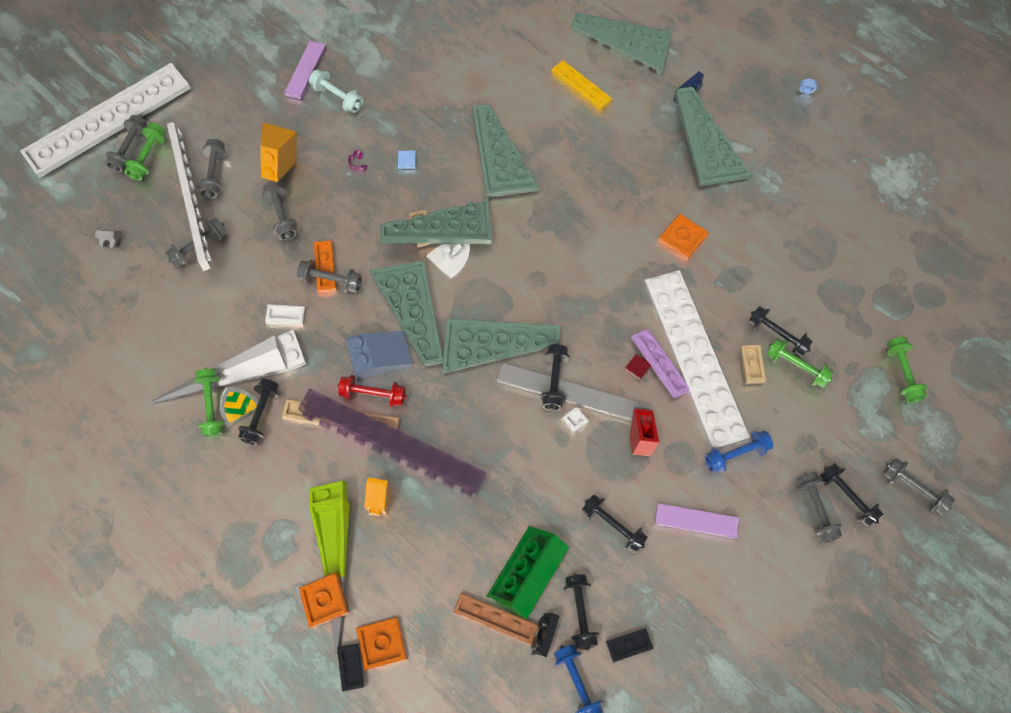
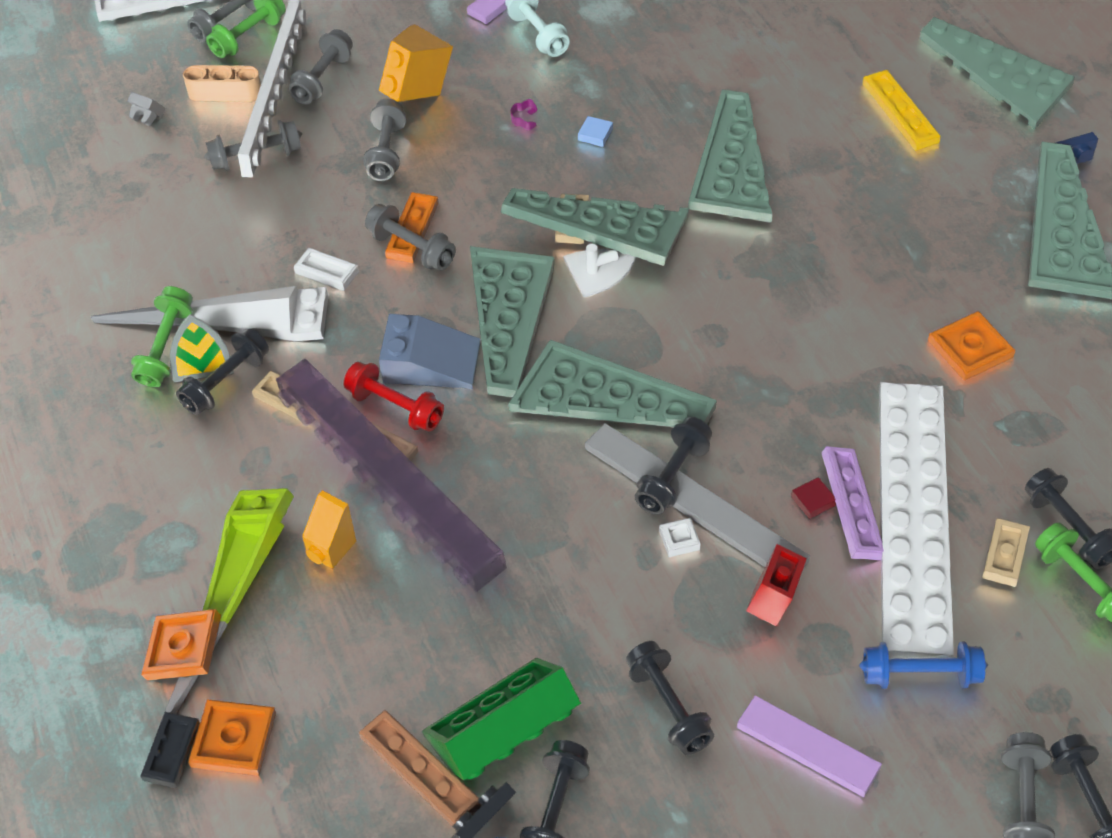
camera: 25 degrees right, 15 degrees down
none -> light nougat beam [183,65,261,102]

